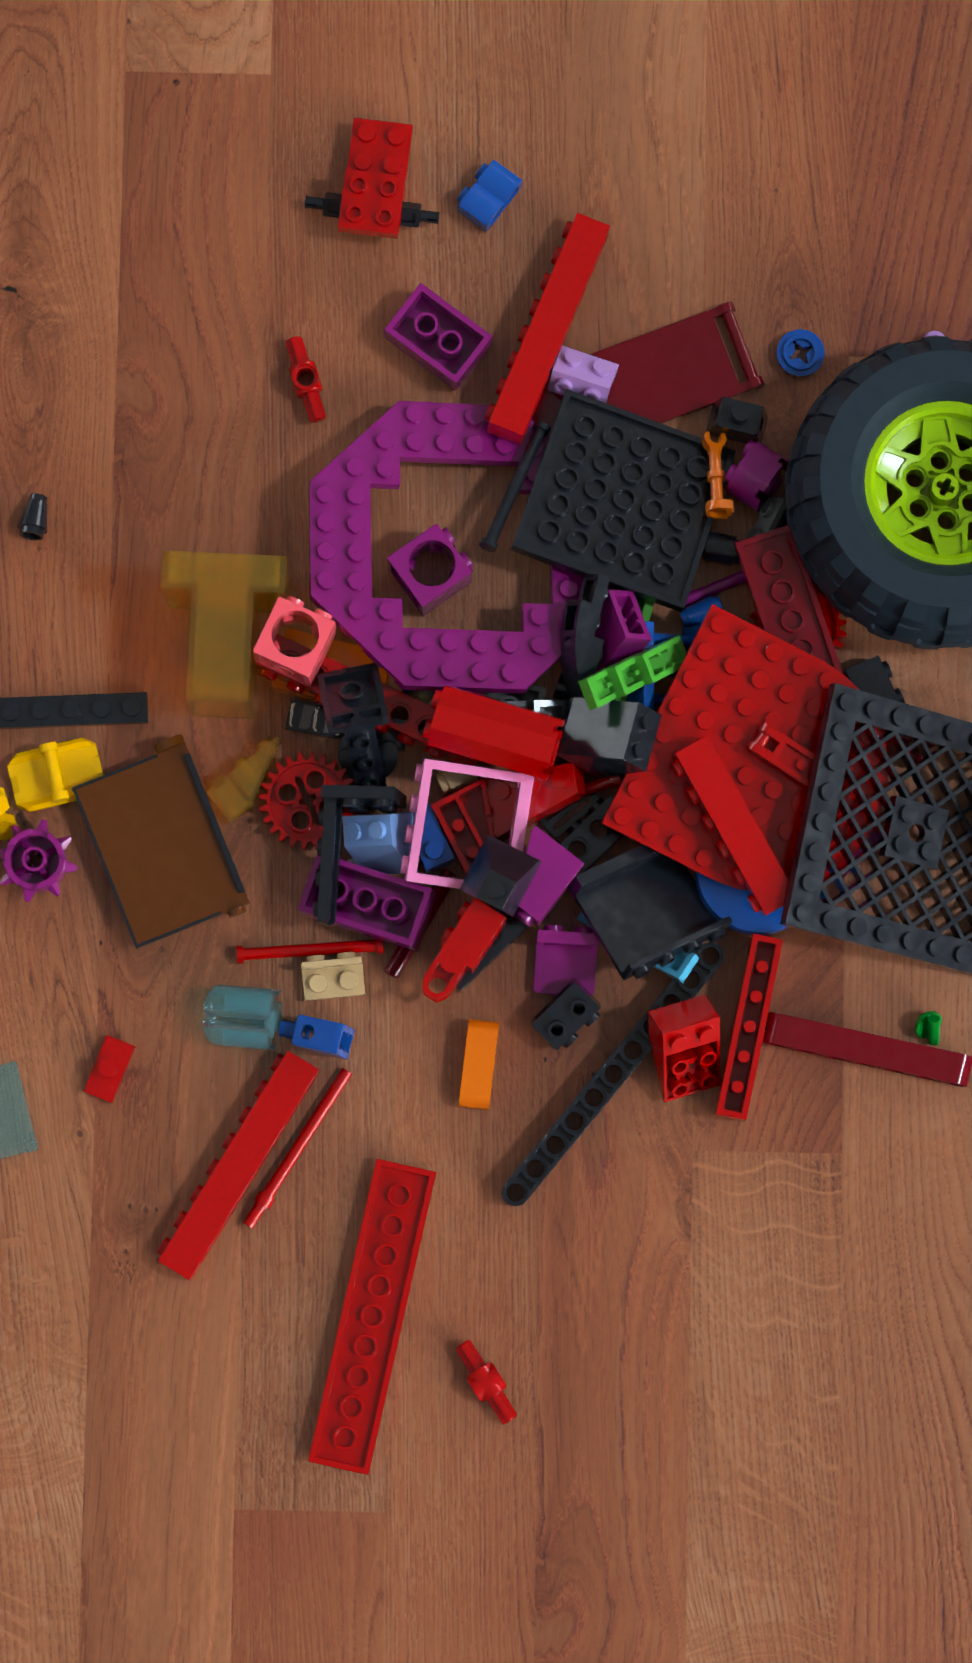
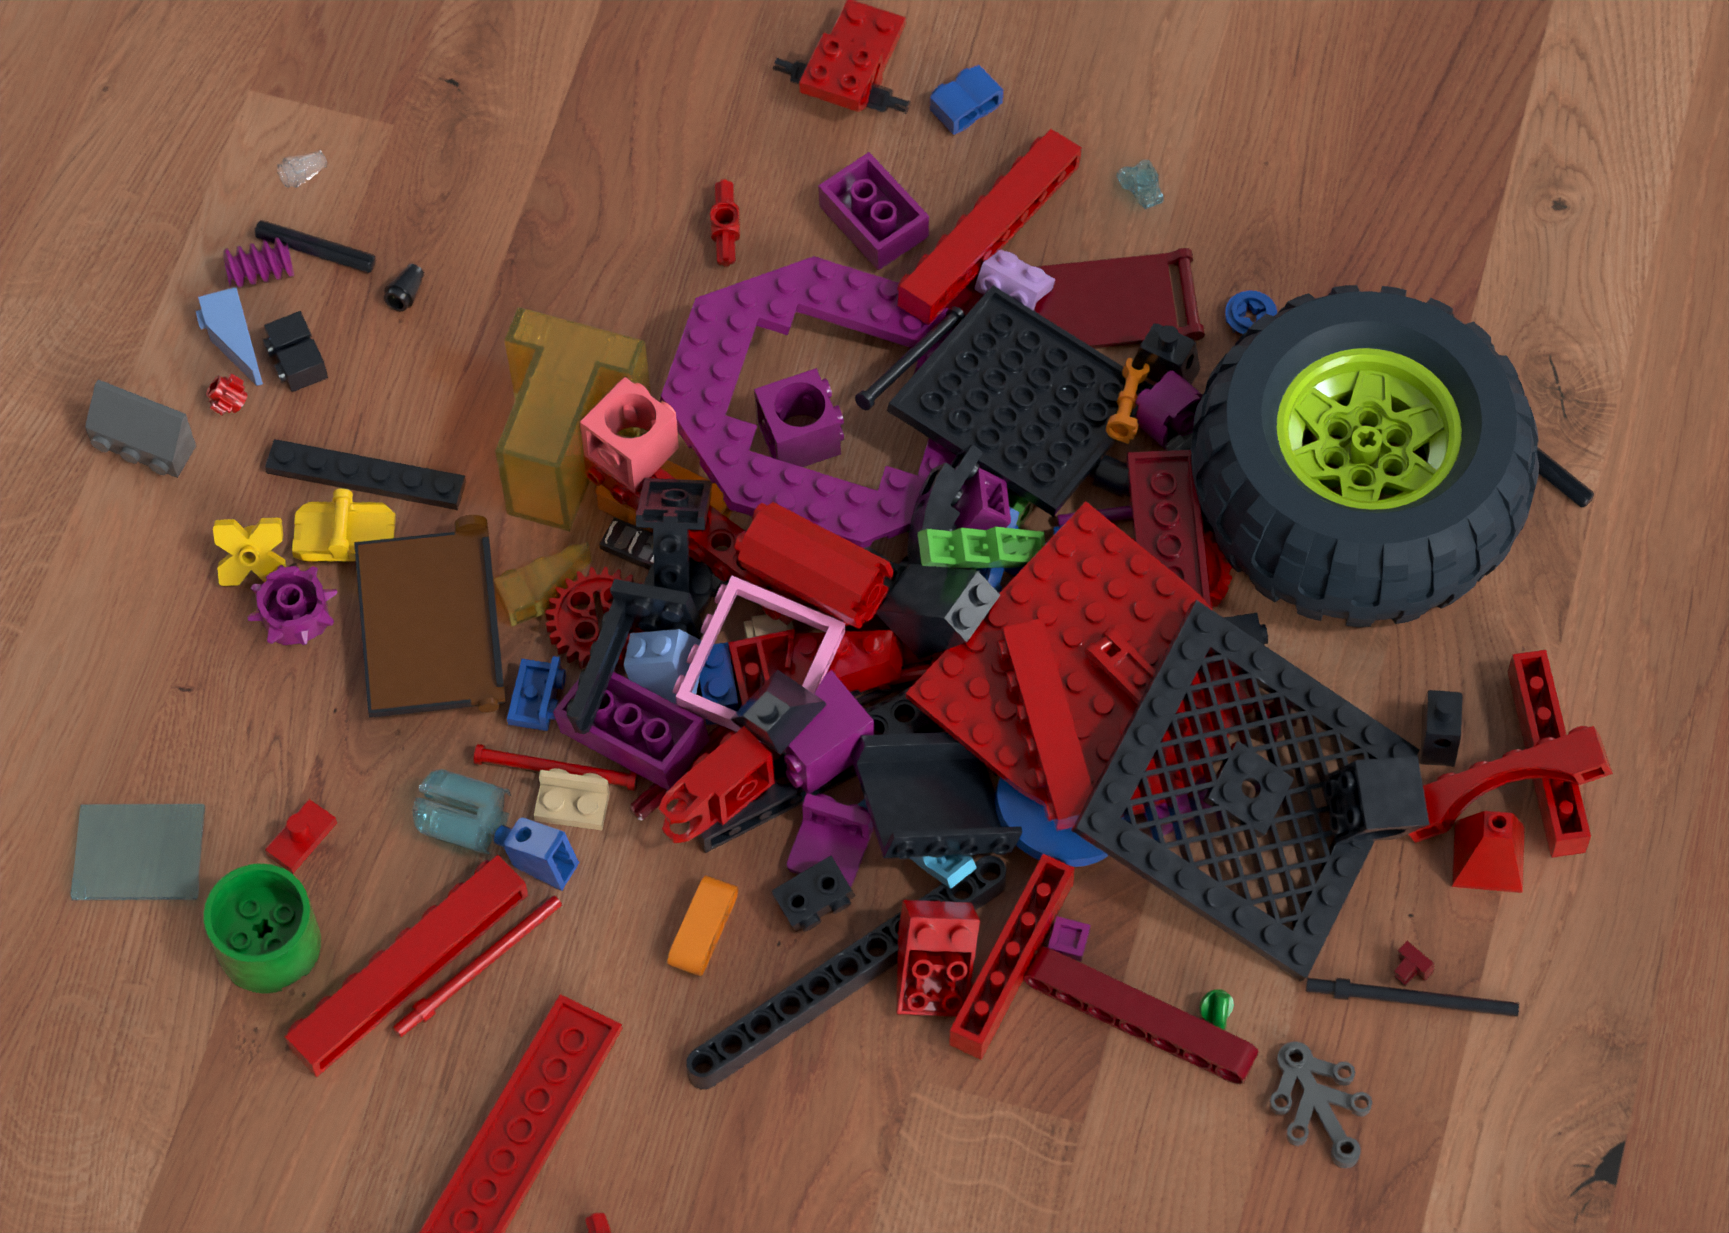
camera: 20 degrees right, 20 degrees down
none -> green brick [204,864,321,993]
none -> blue bracket [507,656,566,731]
none -> magenta plate [1048,916,1091,961]
none -> clear light blue plate [1116,160,1164,209]

